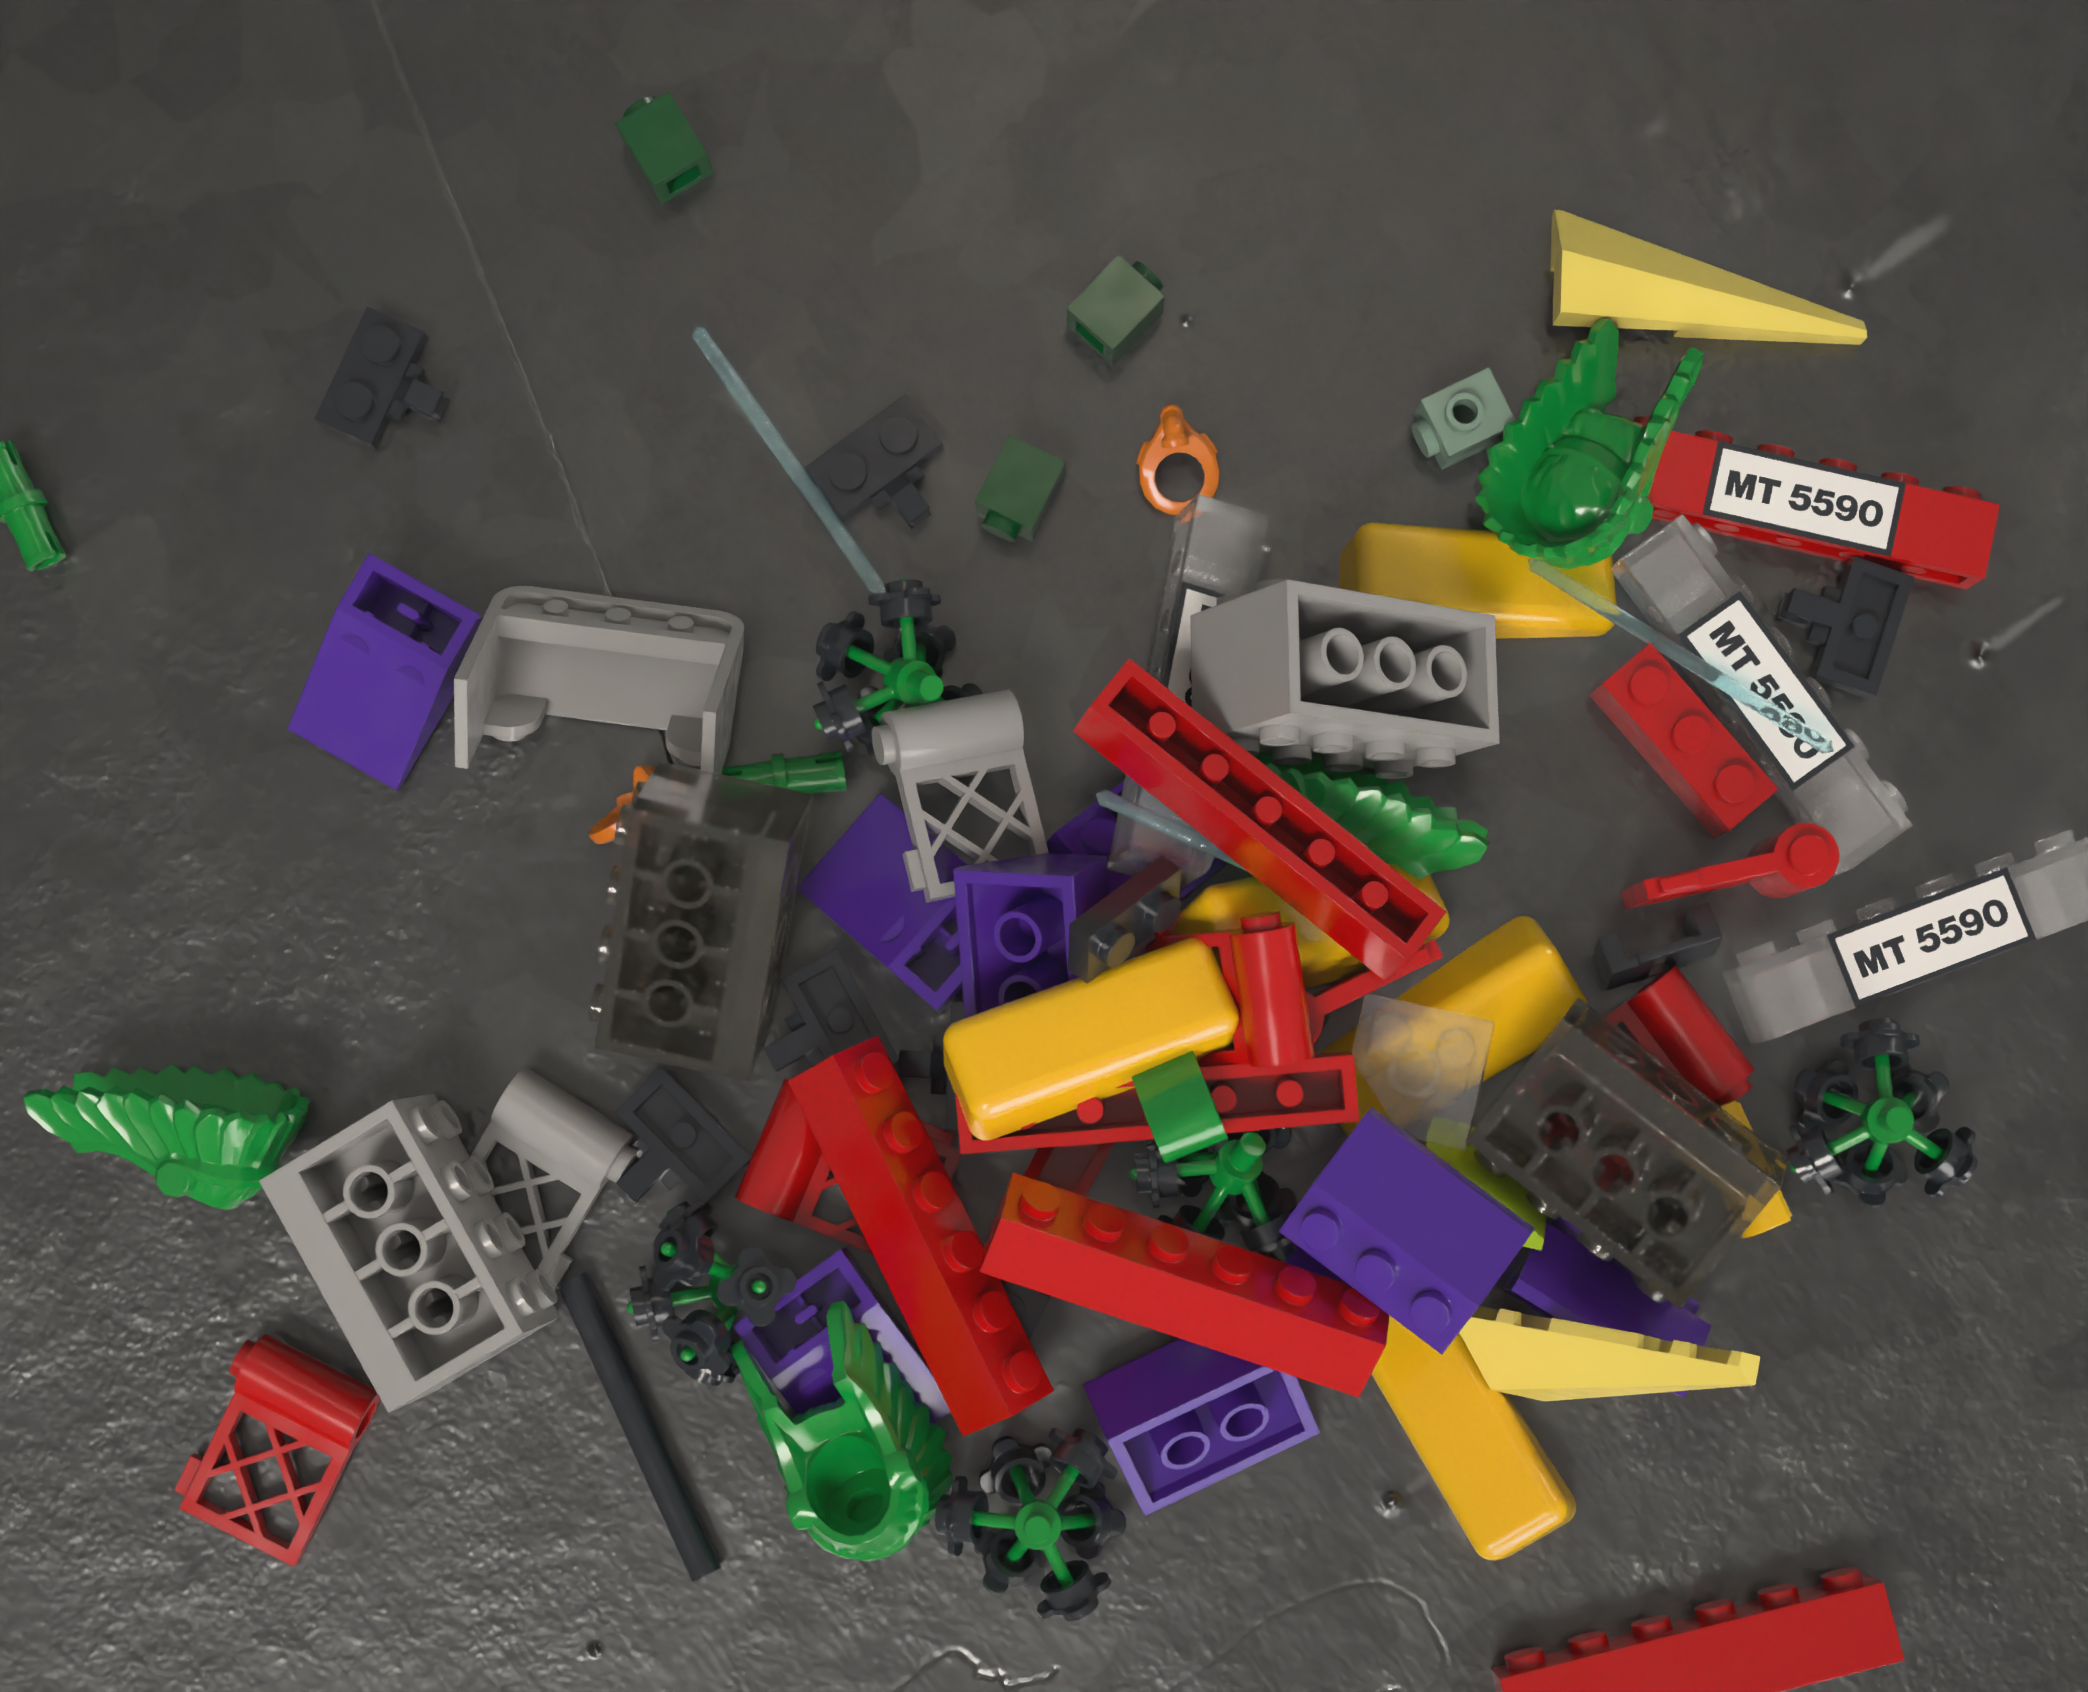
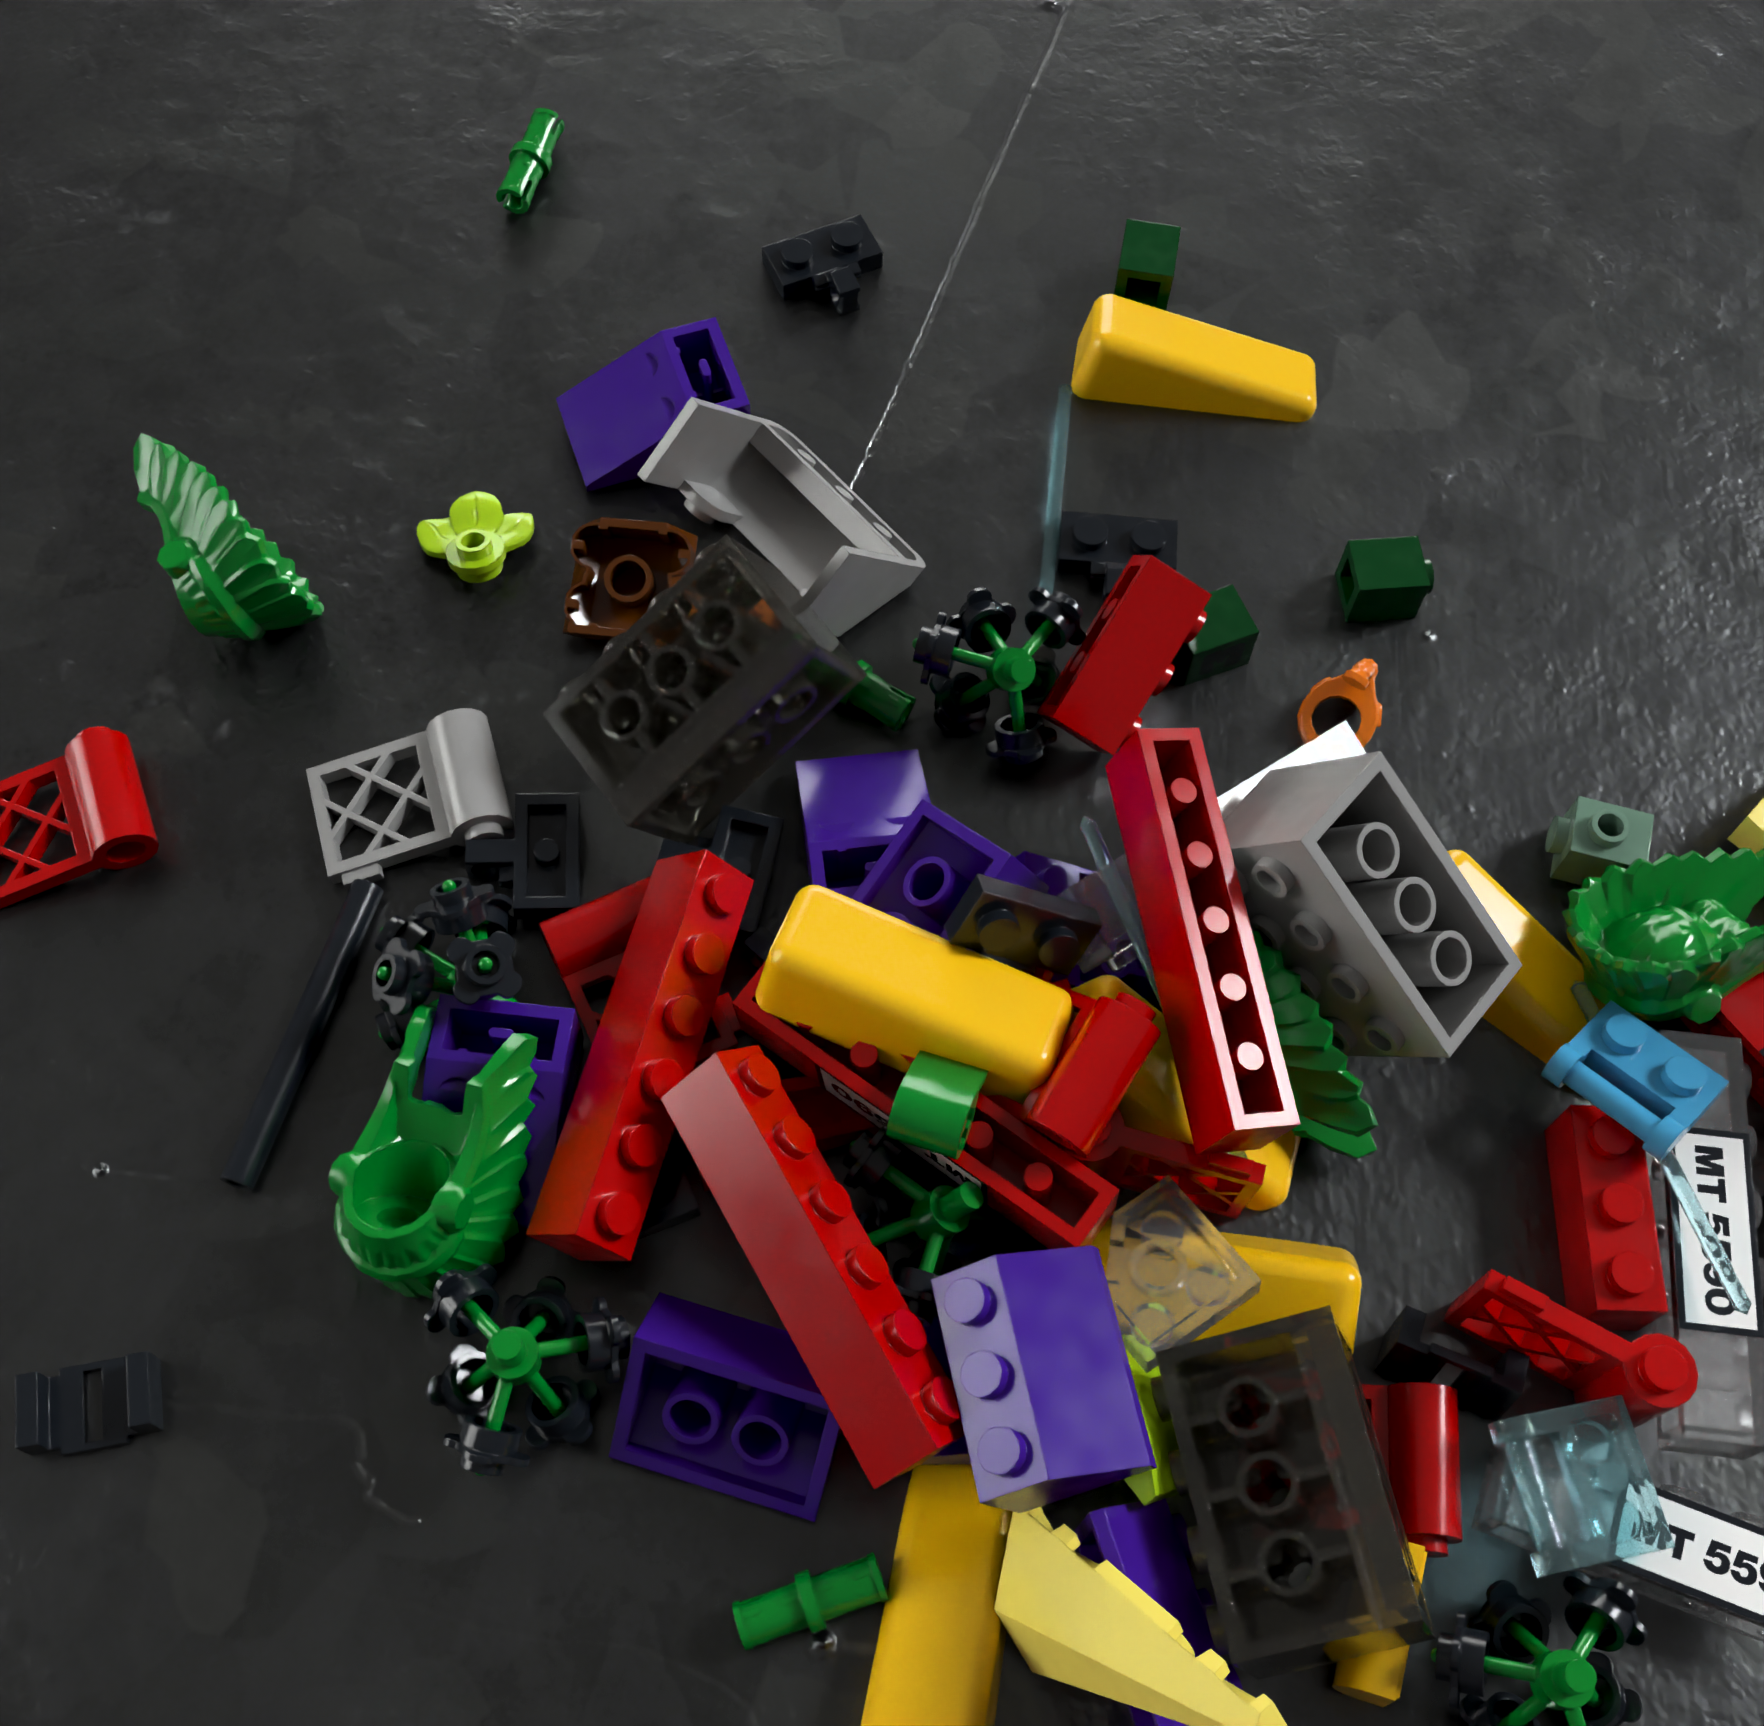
camera: 35 degrees right, 20 degrees down
light grey brick [259,1094,560,1413] -> none
light grey piece [872,689,1049,903] -> none
none -> lime plate [417,491,534,583]
none -> reddish brown slope [563,517,698,646]
none -> green pin [732,1552,889,1651]
none -> red brick [1037,555,1212,756]
none -> yellow piece [1071,294,1317,422]
none -> clear light blue plate [1488,1395,1675,1578]
none -> dark azure plate [1541,1000,1729,1161]

